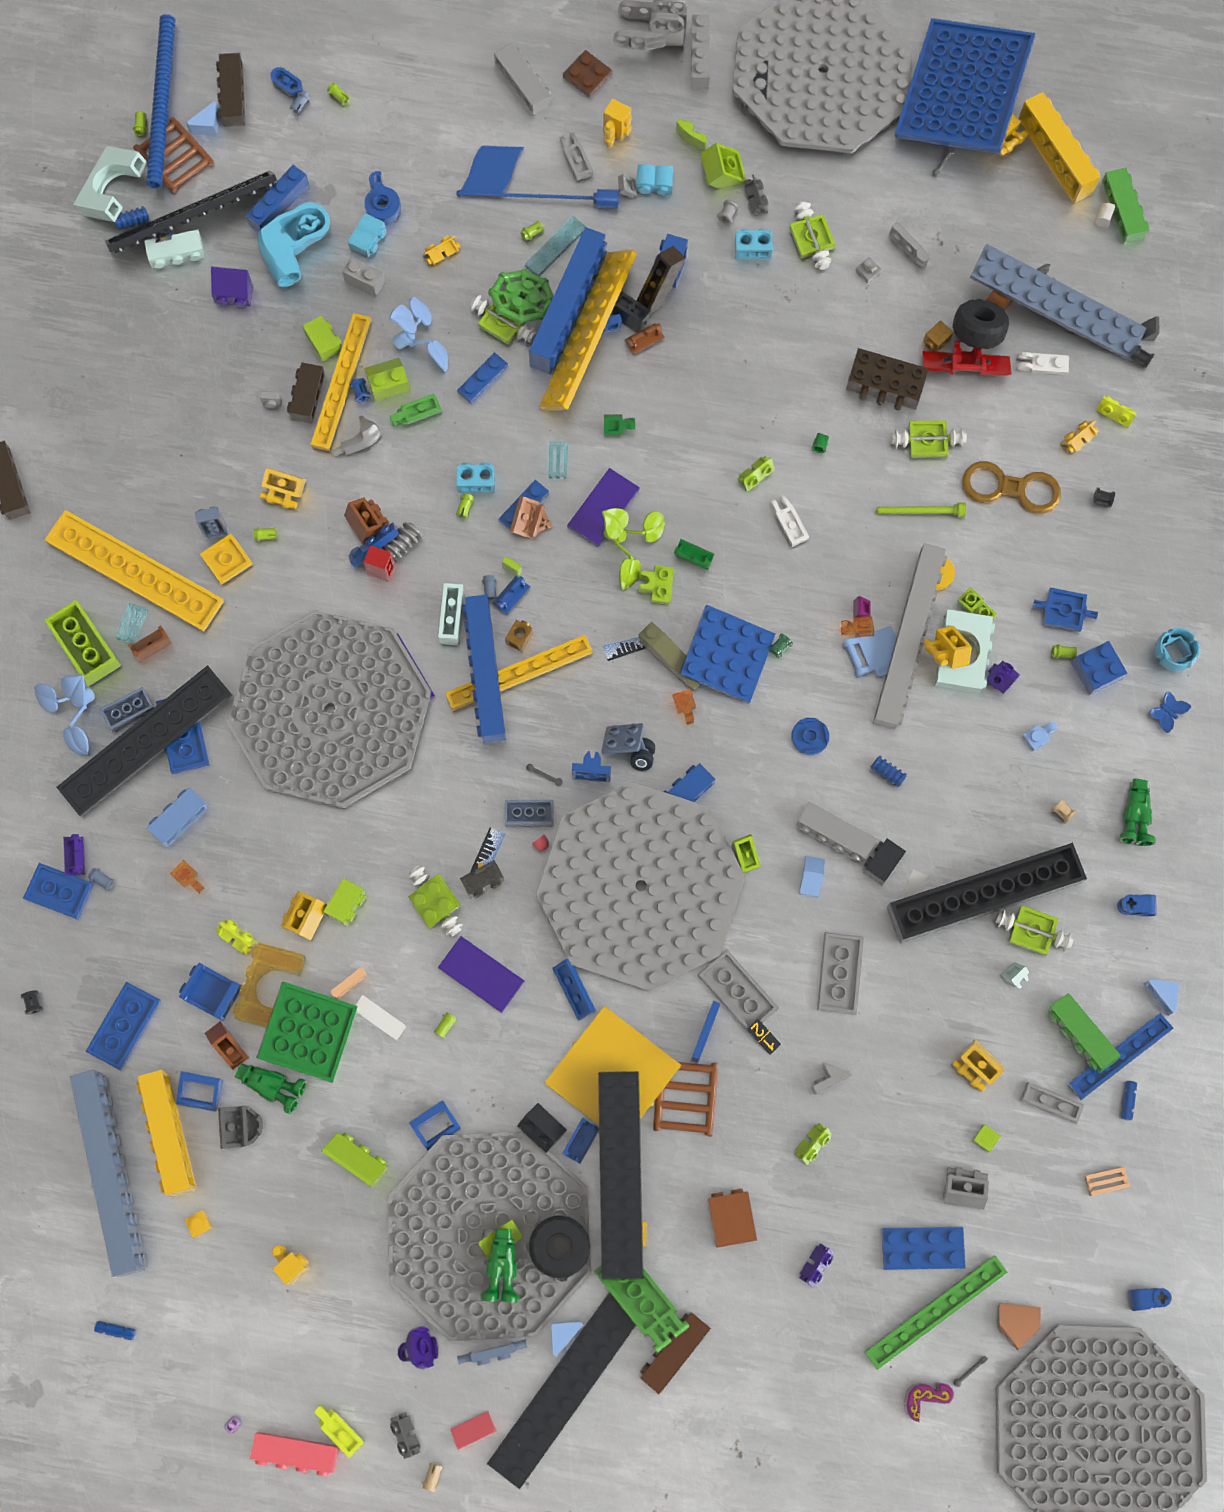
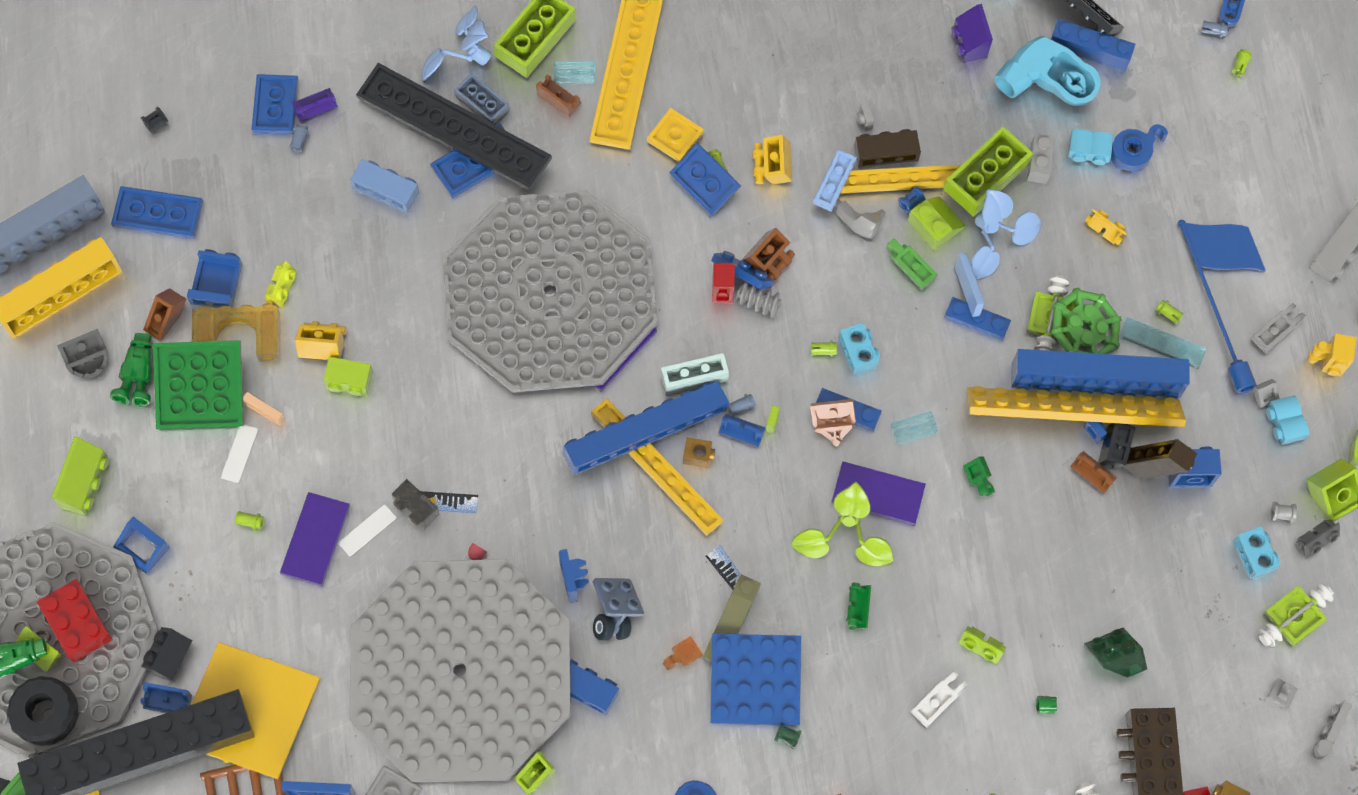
camera: 70 degrees right, 5 degrees down
clear orange plate [170,860,205,894] -> none
blue tile [176,1071,223,1112] -> none
sand blue piece [195,506,228,539] -> none
lime brick [302,315,342,362] -> none
lime plate [408,866,463,936] -> none
sand blue piece [505,800,554,826] -> none
dark grey hinge [526,764,563,786] -> none
blue plate [552,959,596,1021] -> none
lime plate [637,565,674,605] -> none
none -> red brick [36,579,113,663]
none -> white sticker [338,504,397,557]
none -> blue tile [669,143,741,216]
none -> light blue tile [813,149,857,212]
none -> lime brick [943,126,1033,217]
none -> light blue tile [954,253,985,317]
none -> clear green slope [1084,627,1147,678]

